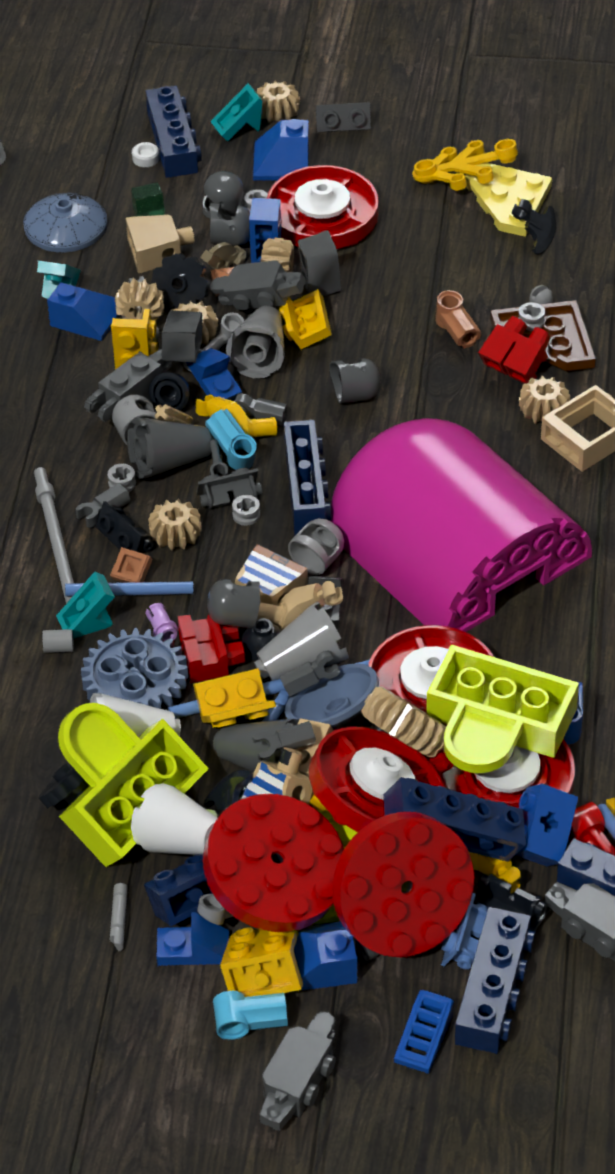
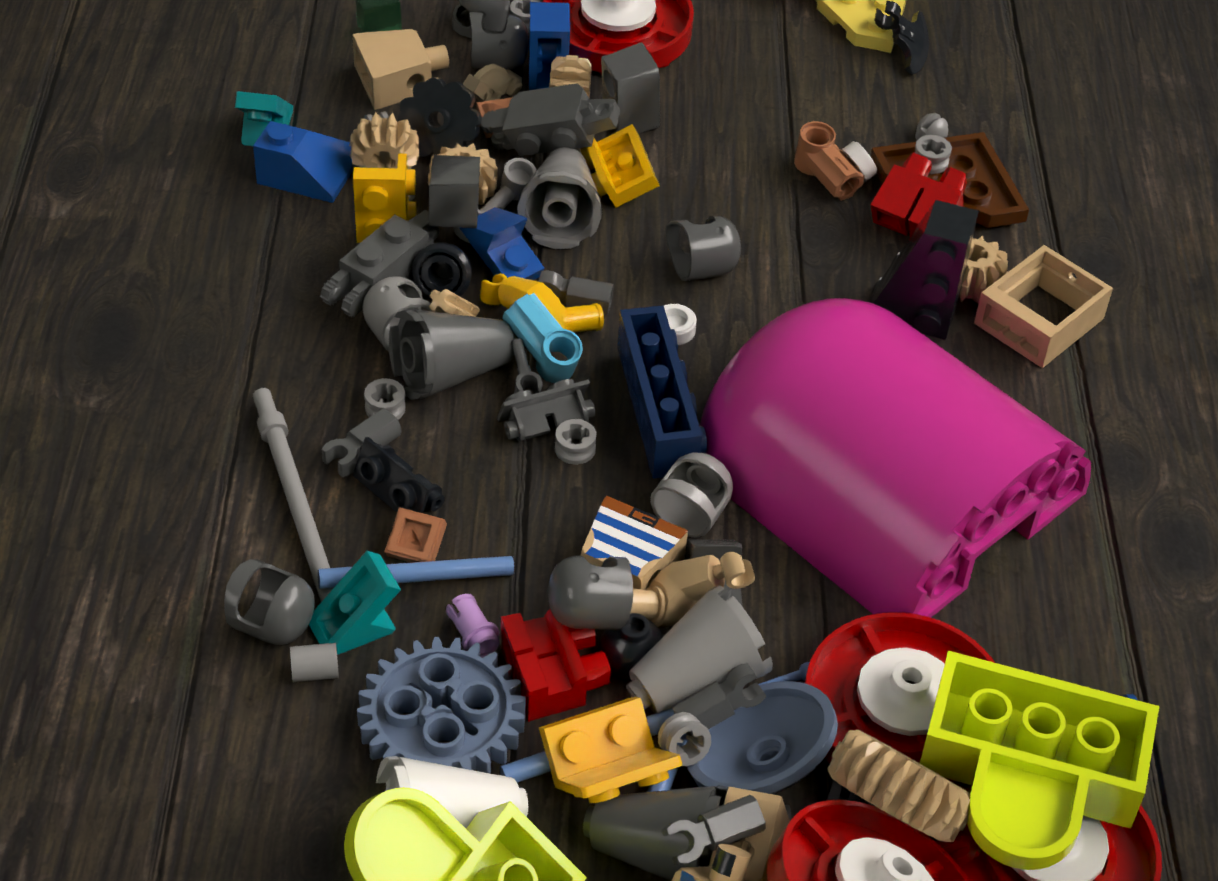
camera: 10 degrees left, 0 degrees up
sand blue dish [24,193,107,252] -> none
tan gear [148,498,202,551] -> none
none -> dark grey helmet [224,559,315,645]
none -> light grey bush [658,712,711,766]
none -> white tile [664,304,697,345]
none -> white tile [841,141,877,182]
none -> black wedge [869,200,979,340]

